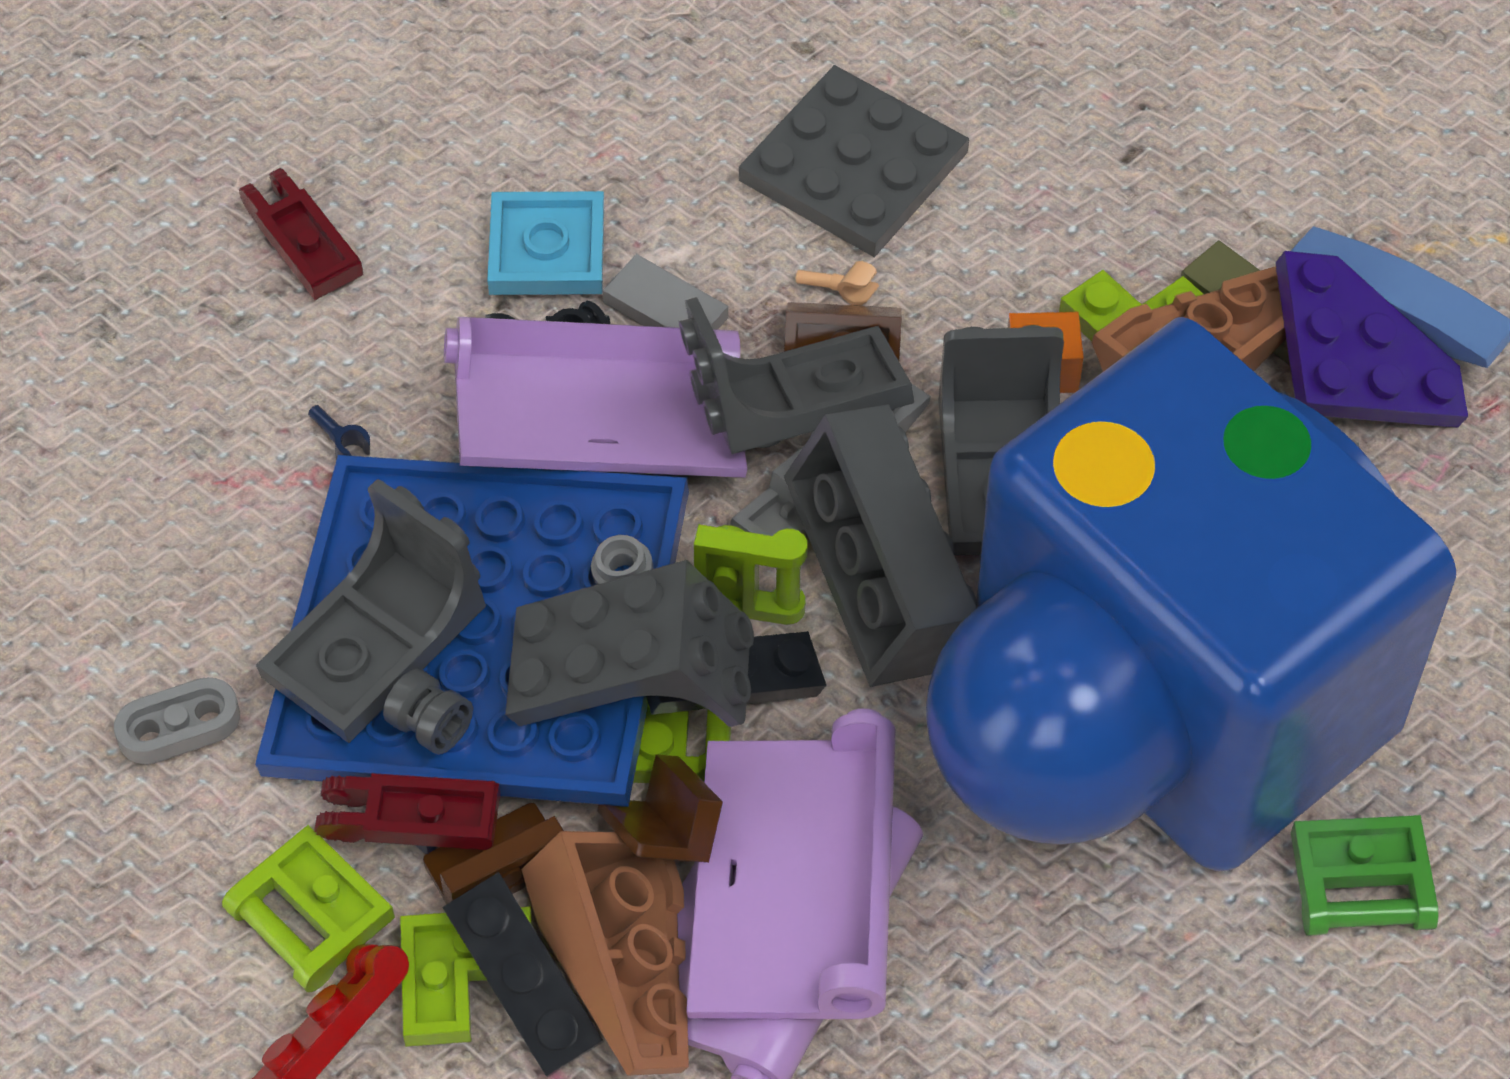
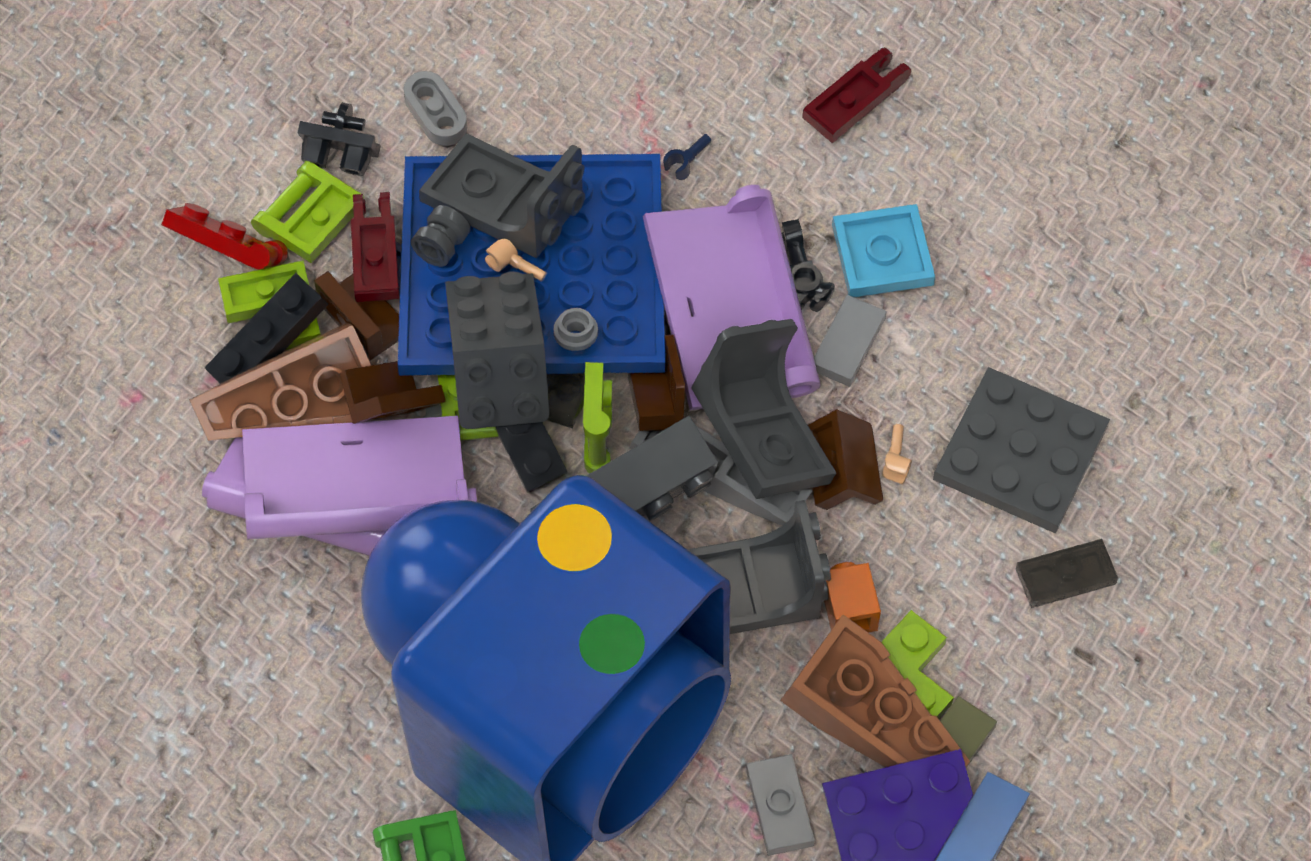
camera: 80 degrees right, 5 degrees up
none -> black hips [297,102,381,176]
none -> light nougat hand [485,239,547,282]
none -> reddish brown panel [628,335,685,431]
none -> clear smoke plate [1015,539,1118,608]

